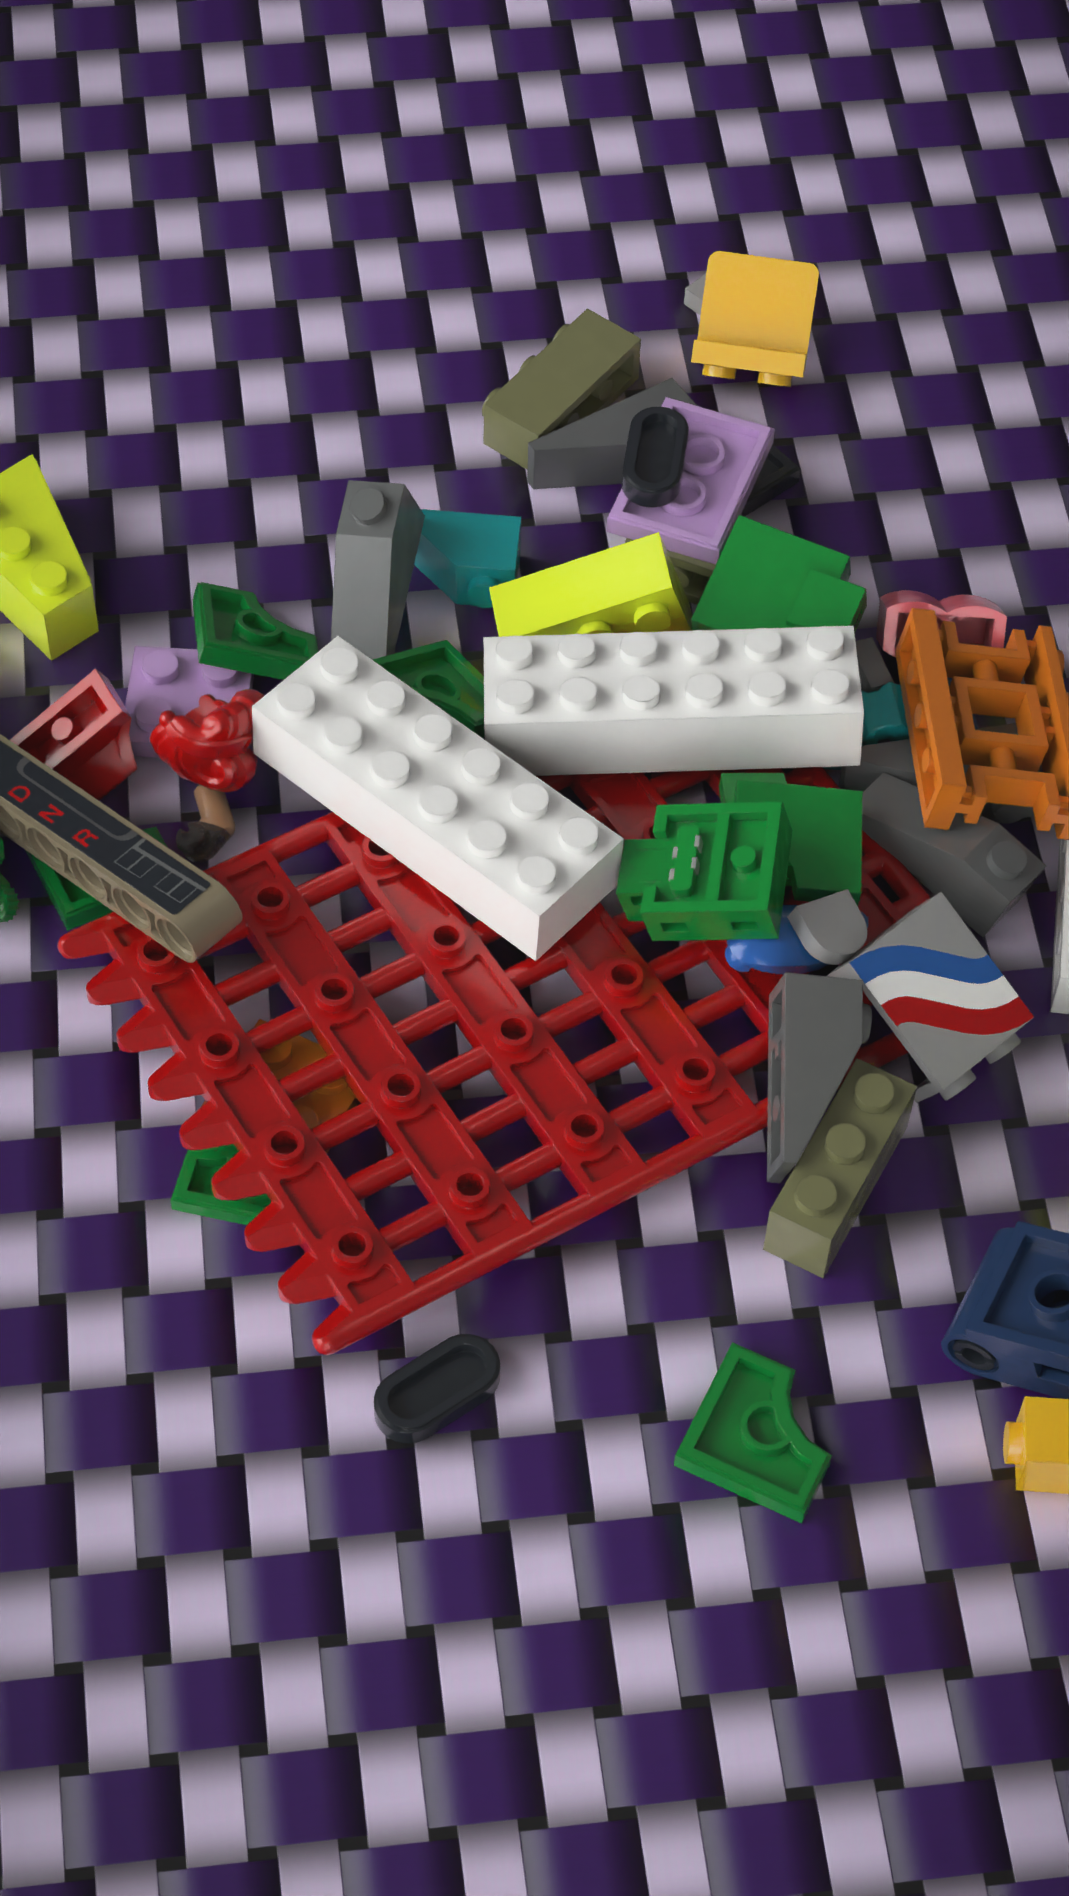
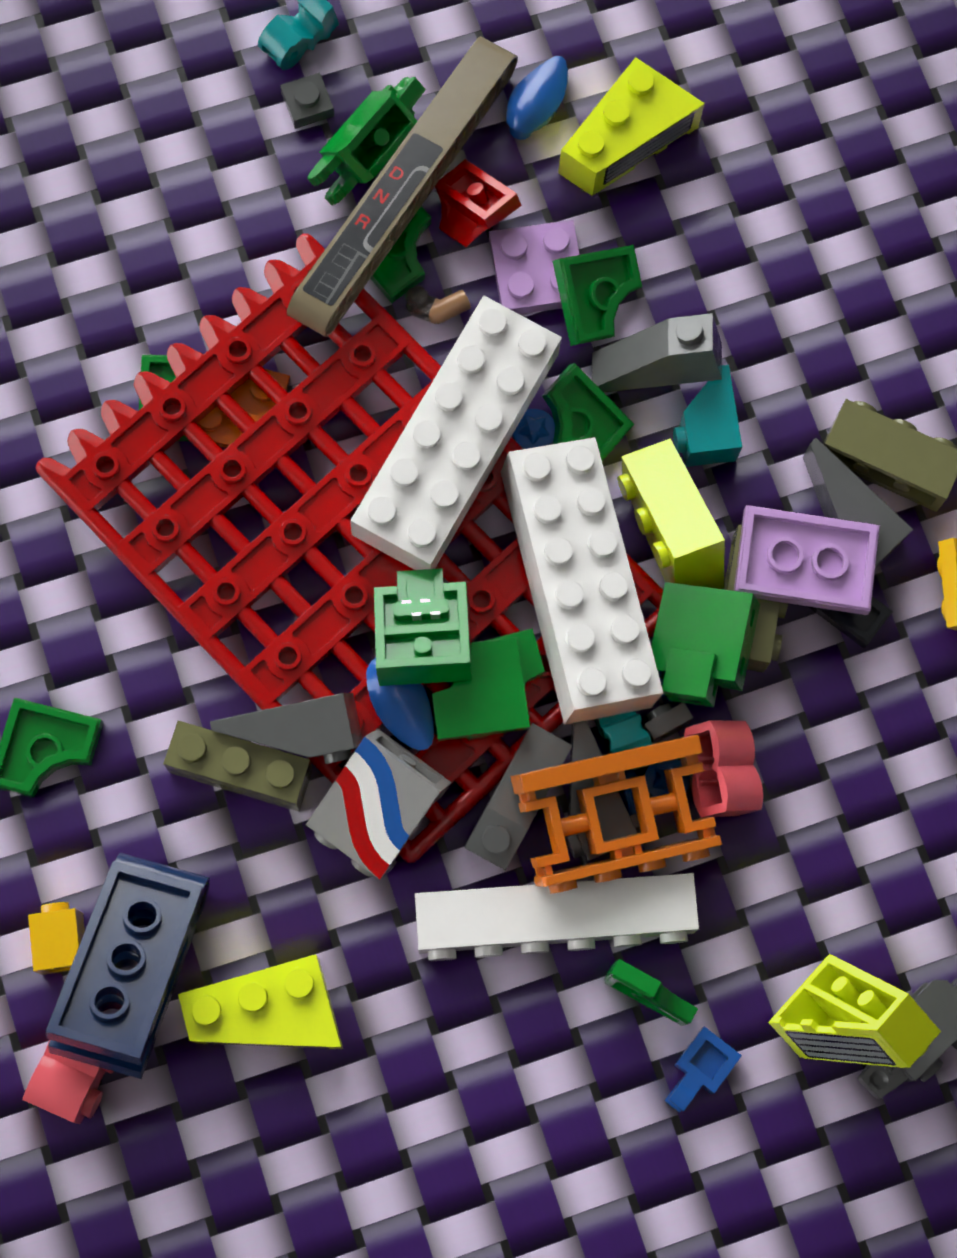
camera: 75 degrees right, 20 degrees up
red hair [149,689,265,793] -> none
black tile [374,1334,500,1443] -> none
black tile [622,407,689,507] -> none
light grey tile [787,889,867,965] -> none

